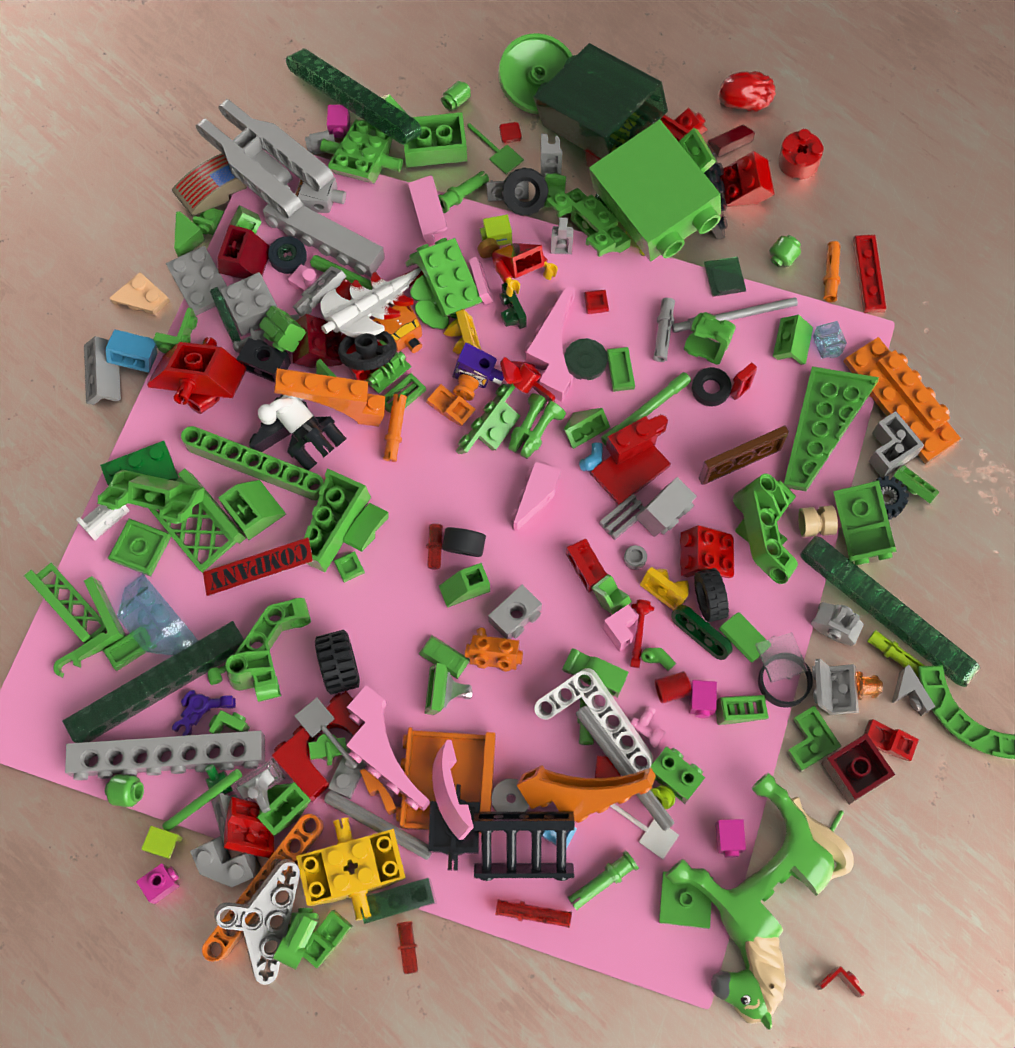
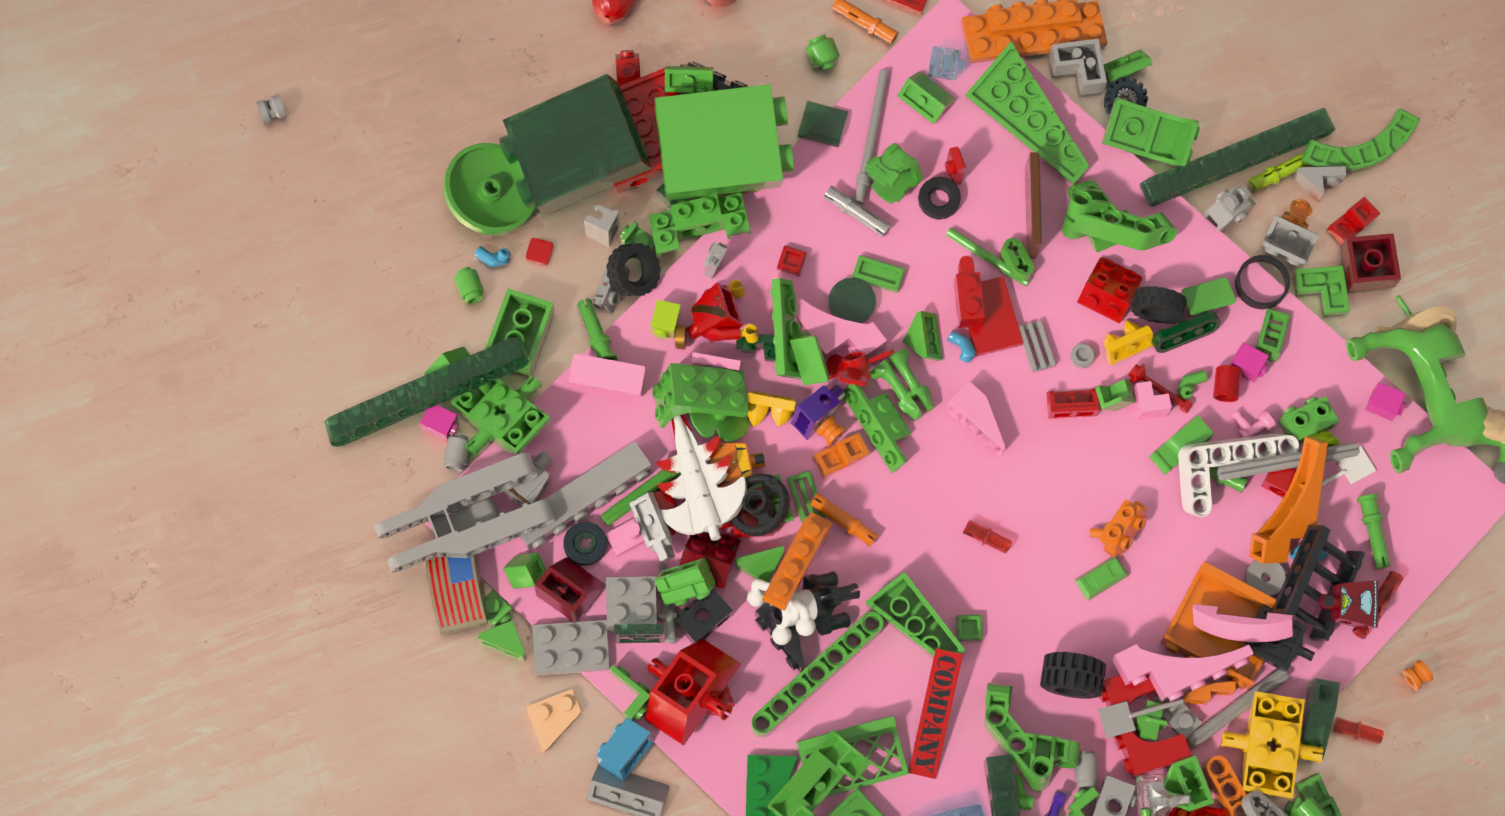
camera: 70 degrees left, 5 degrees up
bright green slope [218,480,286,540] -> none
bright green slope [343,503,388,552] -> none
bright green piece [424,663,473,715] -> none
bright green slope [439,563,490,608] -> none
black tyre [442,527,486,557] -> none
bright green piece [467,123,524,175] -> none
light grey brick [488,584,542,639] -> none
bright green piece [601,372,691,446] -> none
light grey brick [636,477,697,537] -> none
bright green plate [659,871,713,929] -> none
dark red slope [708,124,755,157] -> none
red slope [721,151,775,207] -> none
clear piece [755,632,808,683] -> none
tan wheel [798,505,838,537] -> none
none -> dark azure arm [474,246,511,267]
none -> bright green wing [771,278,802,380]
none -> bright green panel [790,331,830,385]
none -> bright green bar [946,227,1031,287]
none -> bright green beam [1000,238,1034,282]
none -> light grey piece [1074,751,1098,788]
none -> dark red torso [1319,580,1379,630]
none -> orange wheel [1402,660,1434,691]

